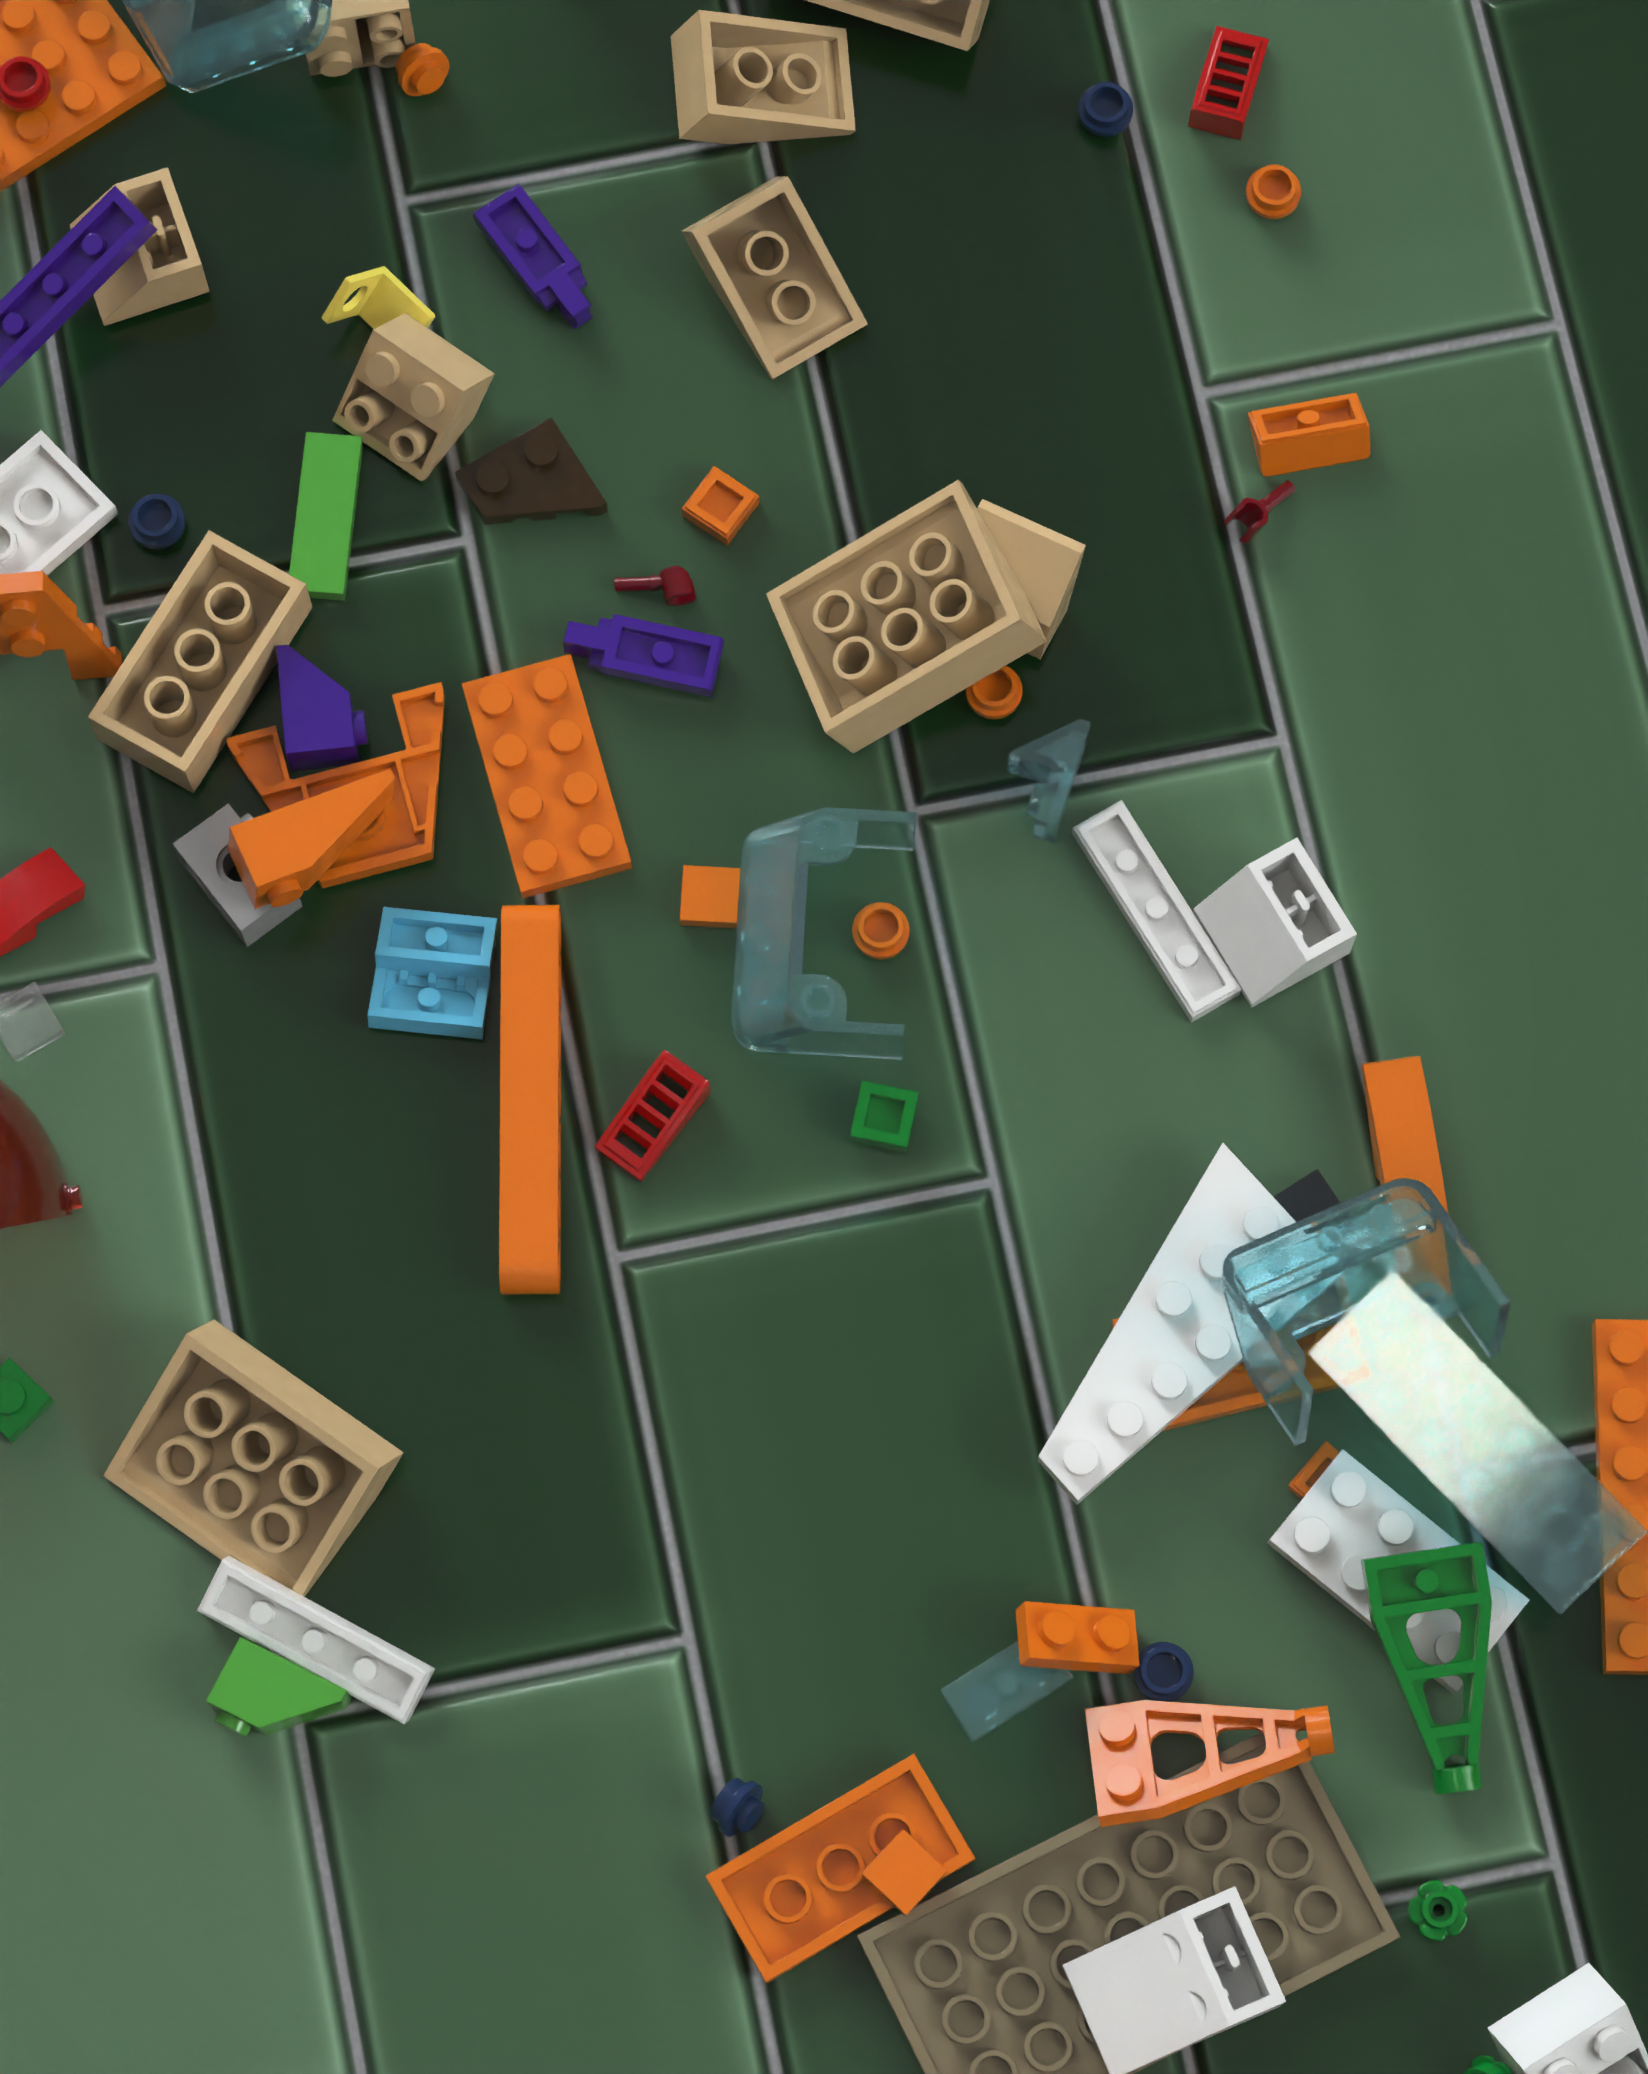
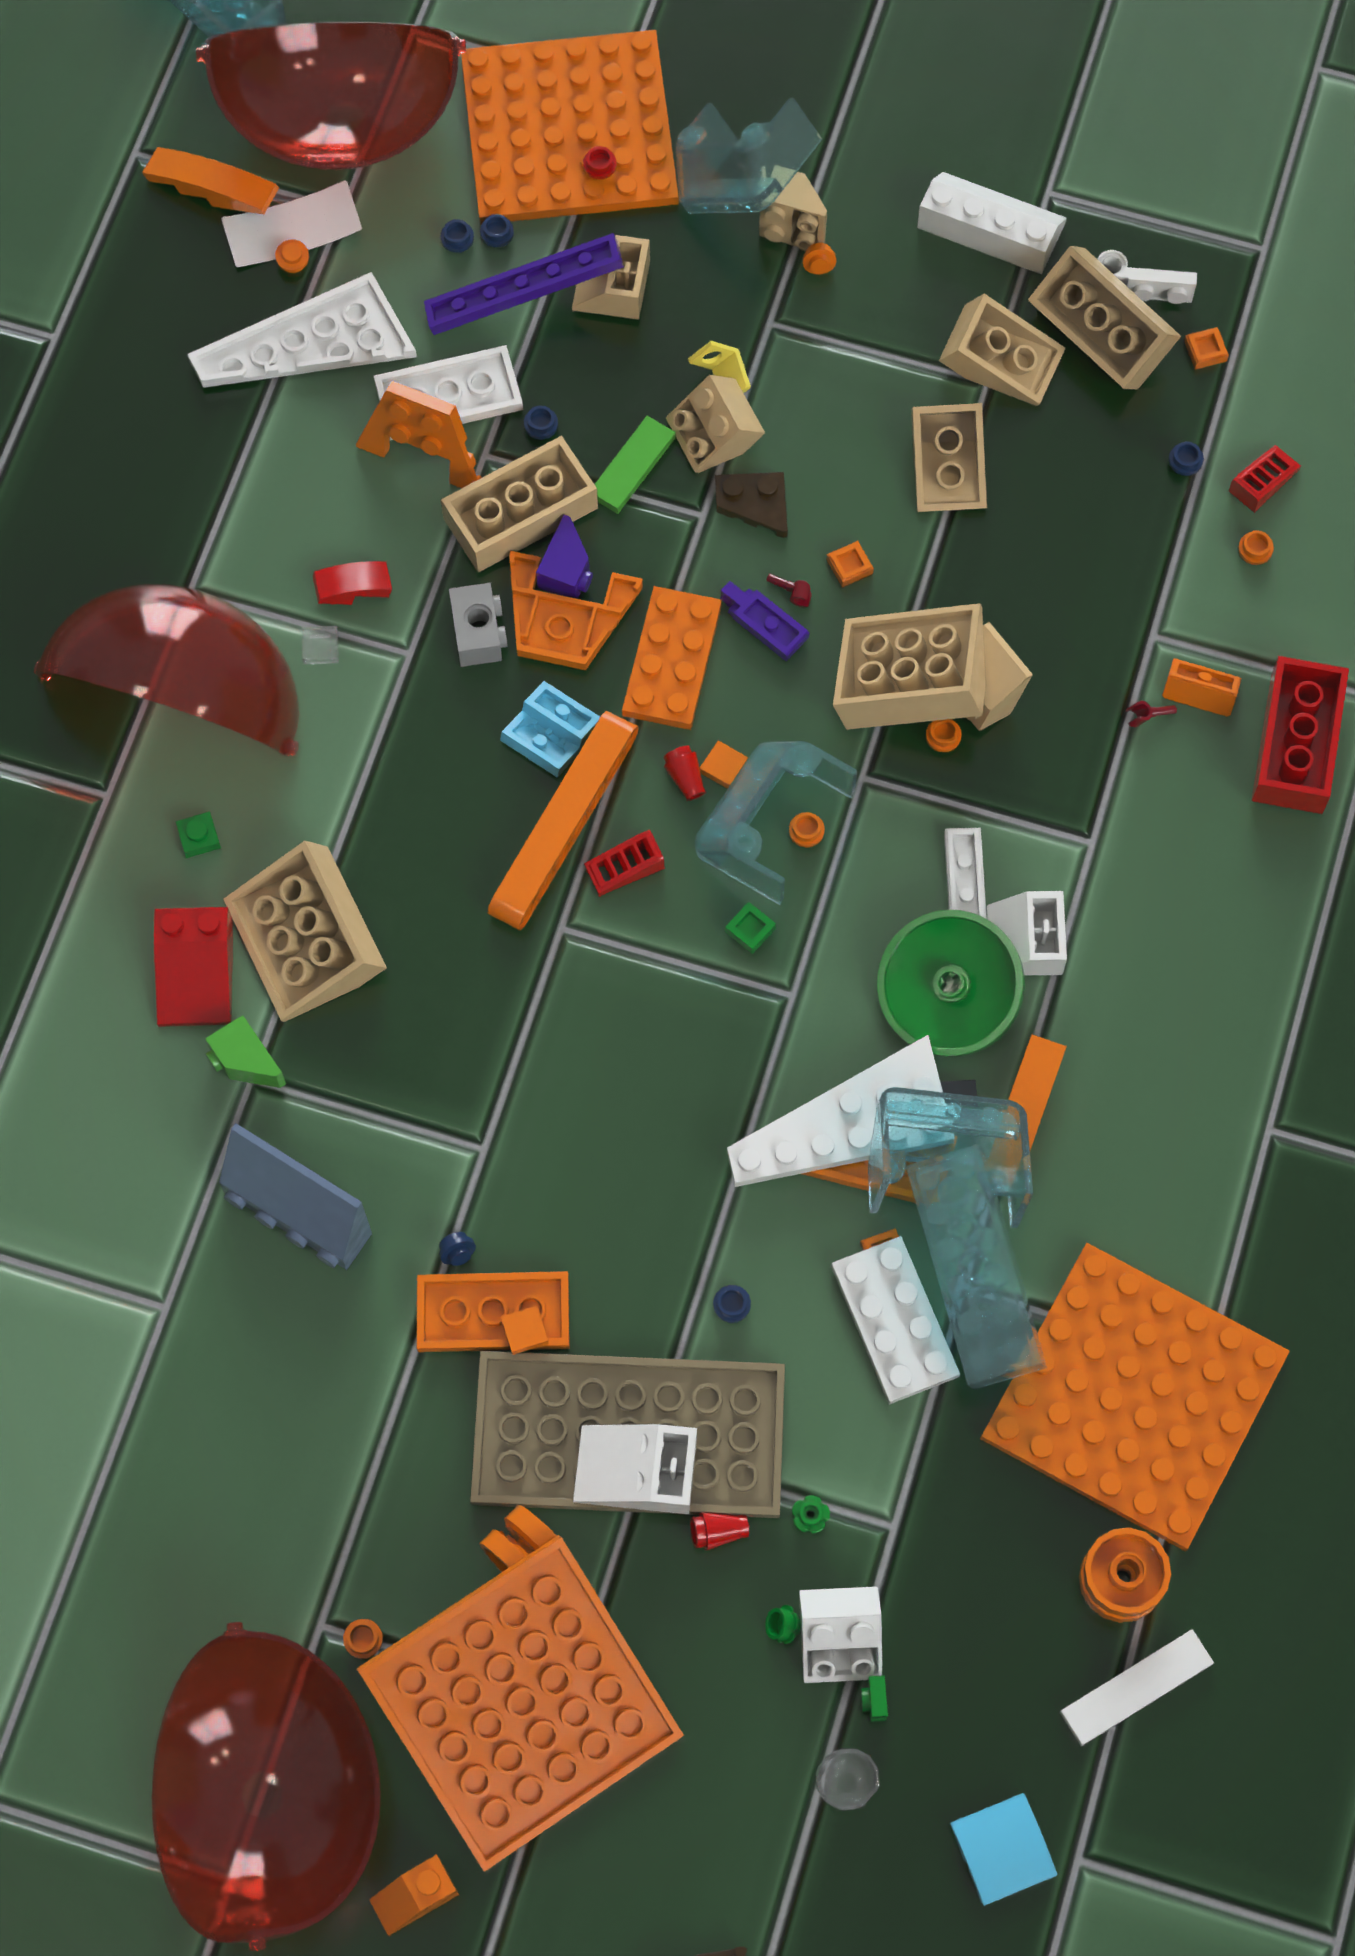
camera: 30 degrees right, 5 degrees down
white tile [197,1555,435,1724] -> none
orange slope [228,768,395,909] -> none
dark purple hinge [473,184,593,330] -> none
clear light blue plate [940,1641,1074,1743] -> none
clear light blue slope [1006,719,1091,843] -> none
orange plate [1016,1601,1140,1674] -> none
plate [1085,1700,1335,1827] -> none
green plate [1361,1542,1492,1794] -> none
none -> red slope [154,907,233,1027]
none -> sand blue slope [219,1123,372,1270]
none -> red cone [663,745,706,801]
none -> red cone [690,1512,749,1551]
none -> green dish [877,909,1025,1057]
none -> red brick [1251,656,1349,814]

